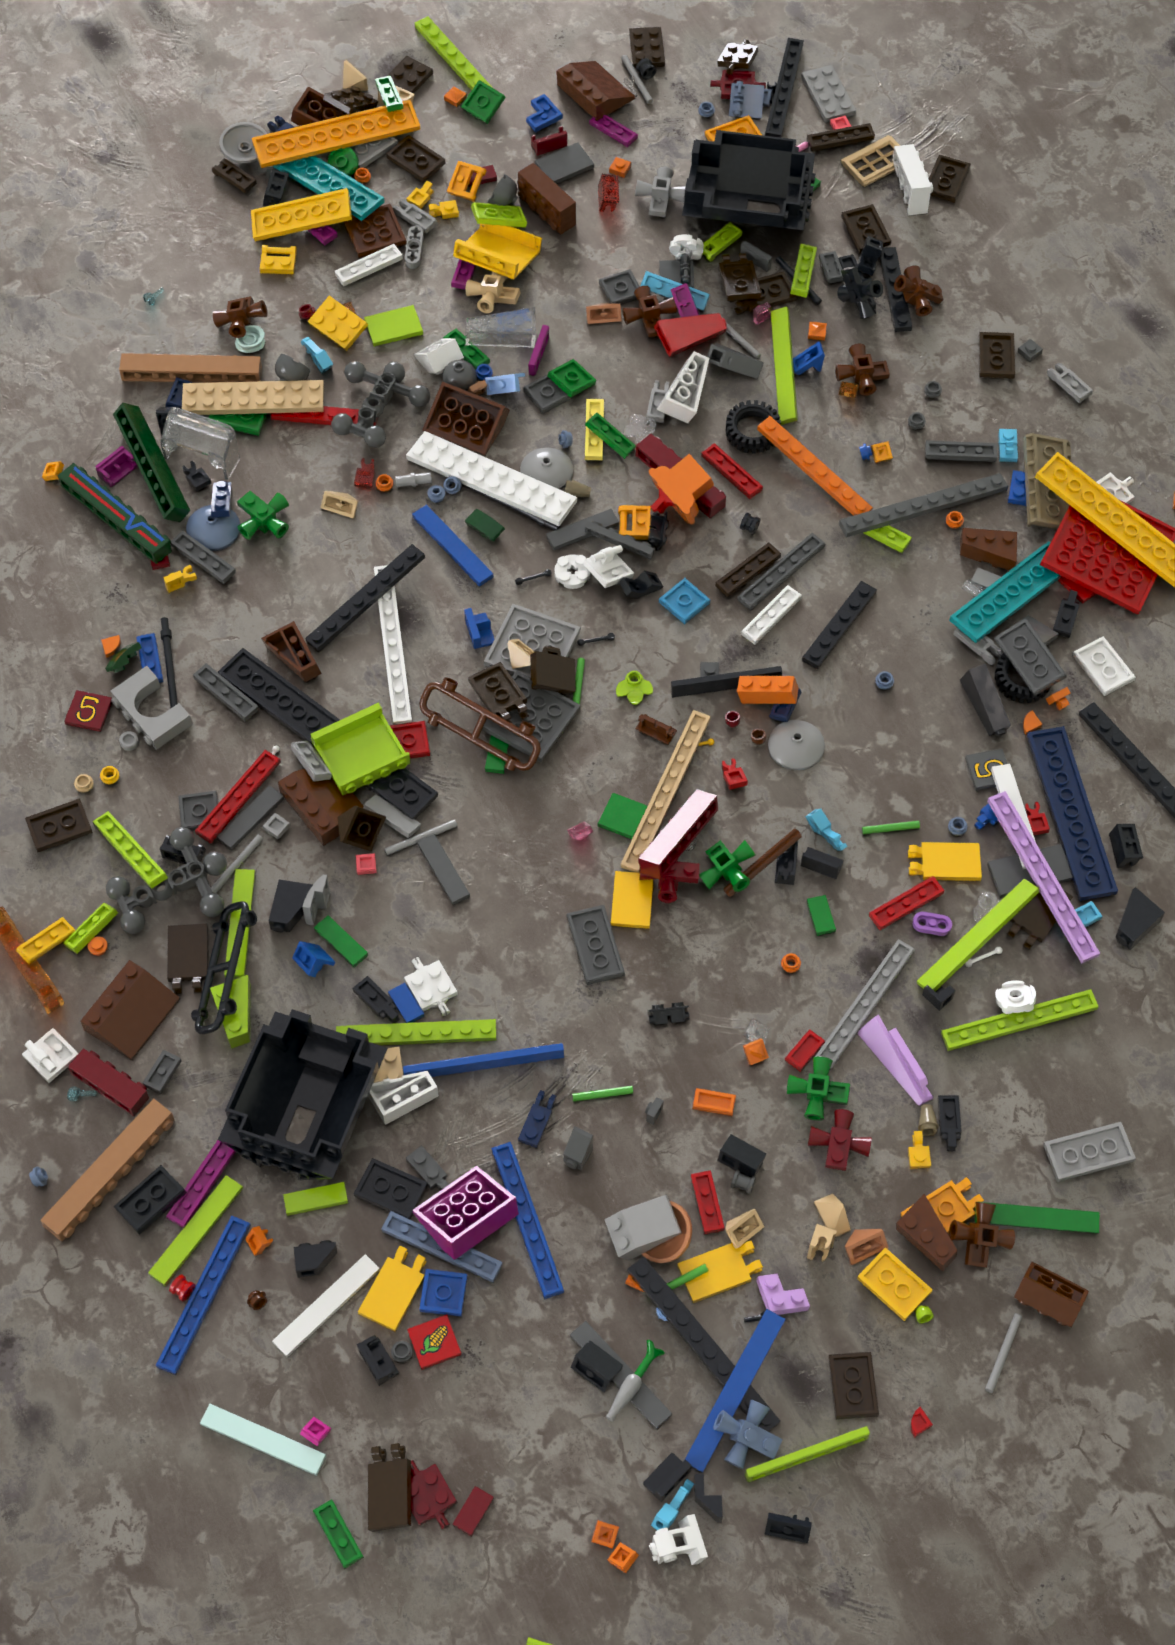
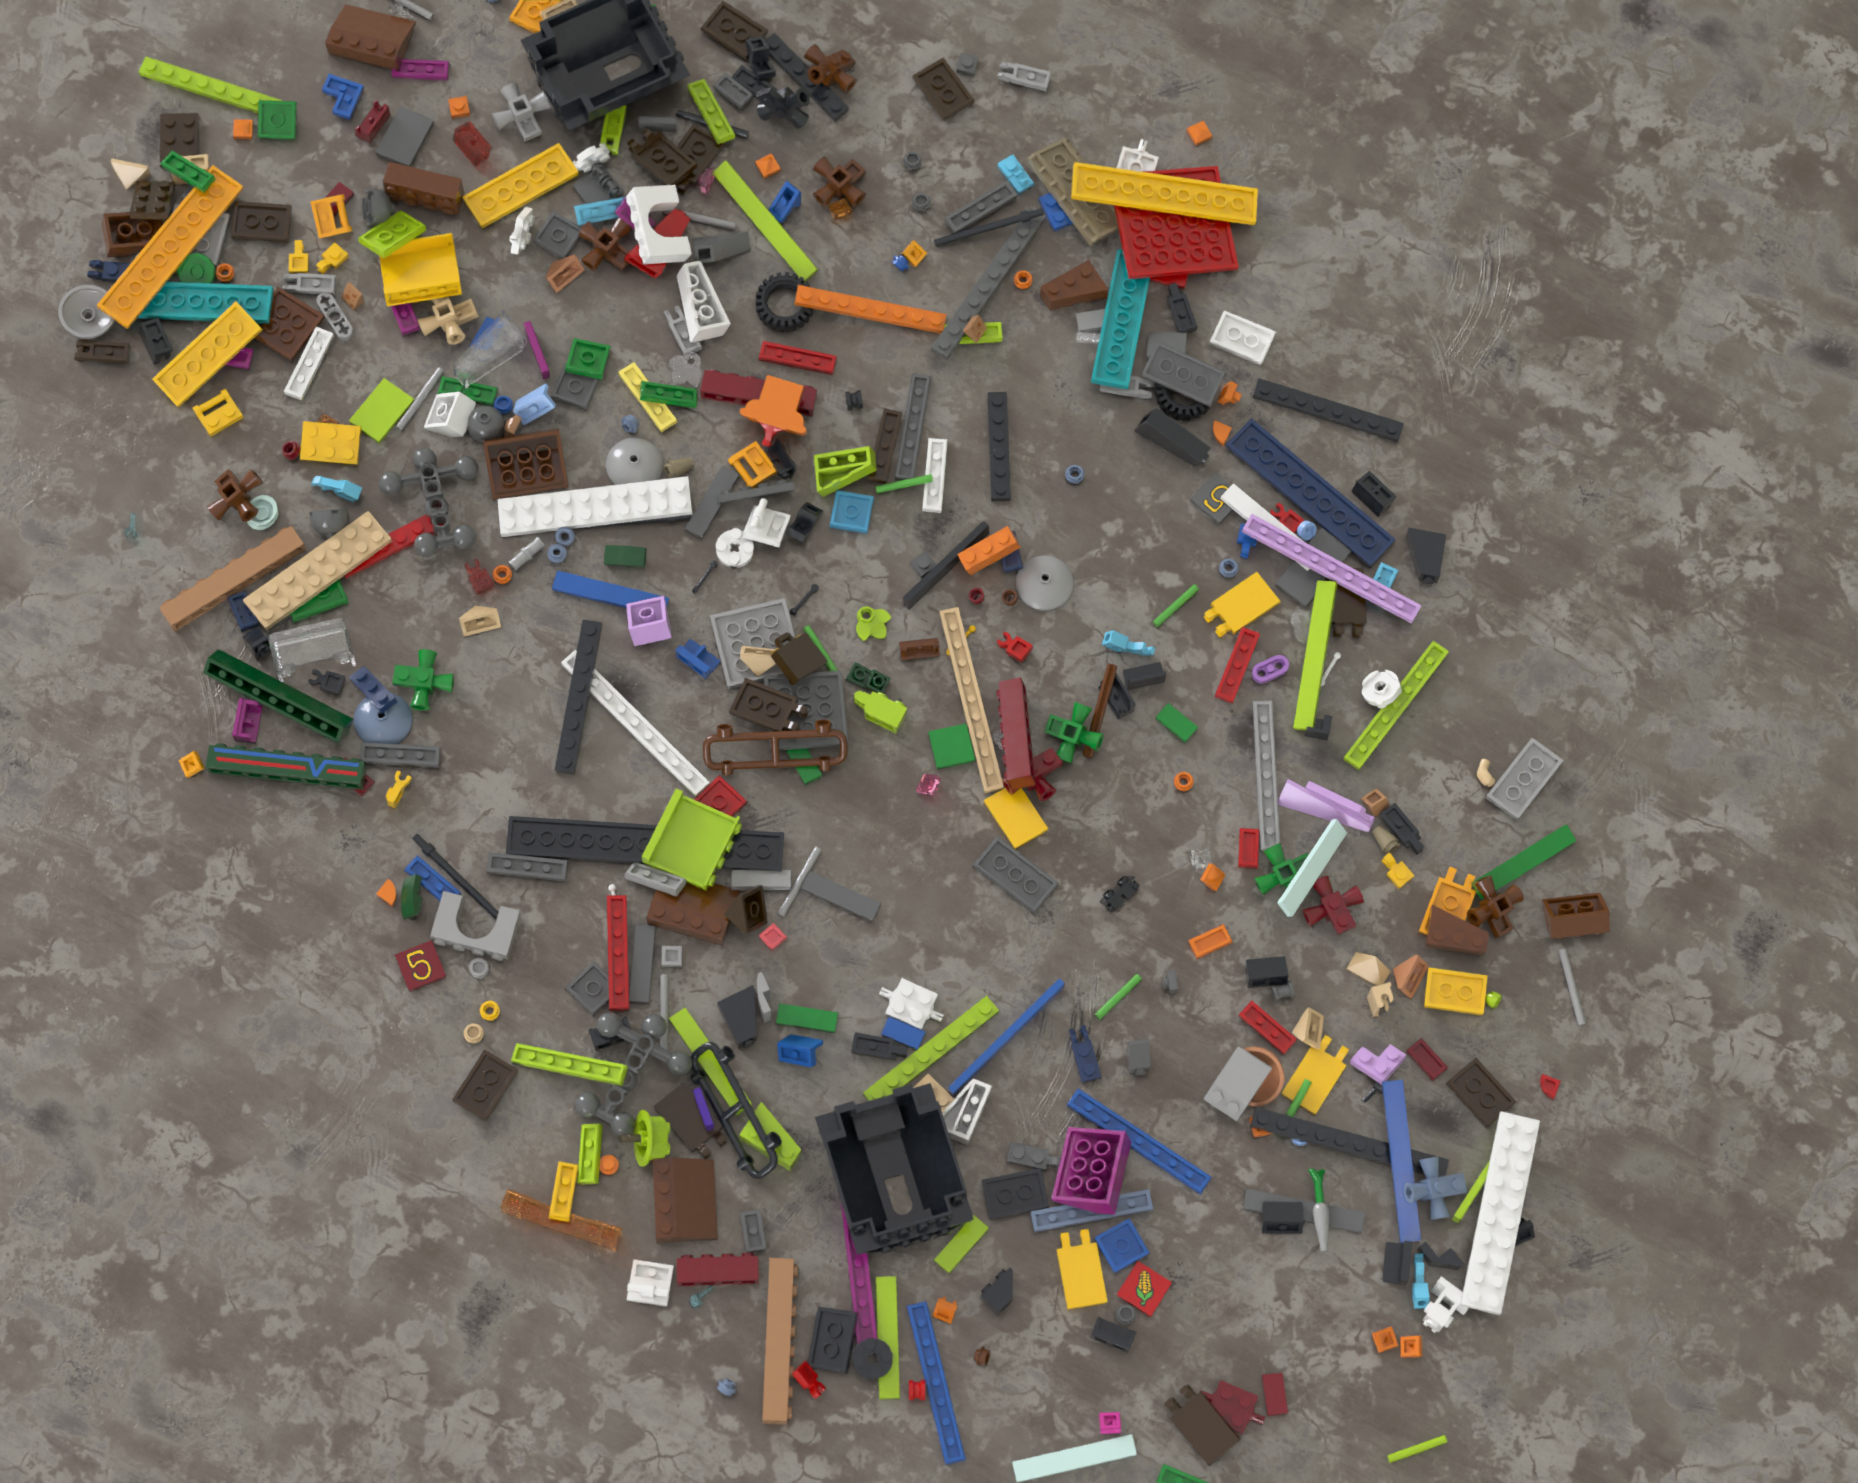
camera: 40 degrees left, 10 degrees up
reddish brown wedge [261,621,322,682] -> none
white tile [272,1254,380,1357] -> none
none -> medium nougat slope [342,282,364,310]
none -> light grey bar [396,367,444,431]
none -> yellow plate [462,143,579,229]
none -> white plate [509,207,534,255]
none -> lime piece [620,1110,670,1167]
none -> lavender slope [626,596,672,646]
none -> white arch [627,185,692,264]
none -> dark purple tile [693,1087,714,1131]
none -> red plate [792,1360,826,1399]
none -> lime wedge [814,446,877,497]
none -> dark green slope [845,662,890,693]
none -> black plate [852,1338,893,1380]
none -> lime hinge [854,691,907,734]
none -> bright green bar [876,474,933,493]
none -> black bar [934,208,1044,247]
none -> medium nougat slope [963,315,987,343]
none -> light aqua tile [1277,819,1347,917]
none -> light blue tile [1297,521,1317,541]
none -> medium nougat slope [1361,788,1390,817]
none -> dark red tile [1406,1038,1448,1081]
none -> white plate [1460,1111,1540,1315]
none -> tan arm [1477,759,1495,787]

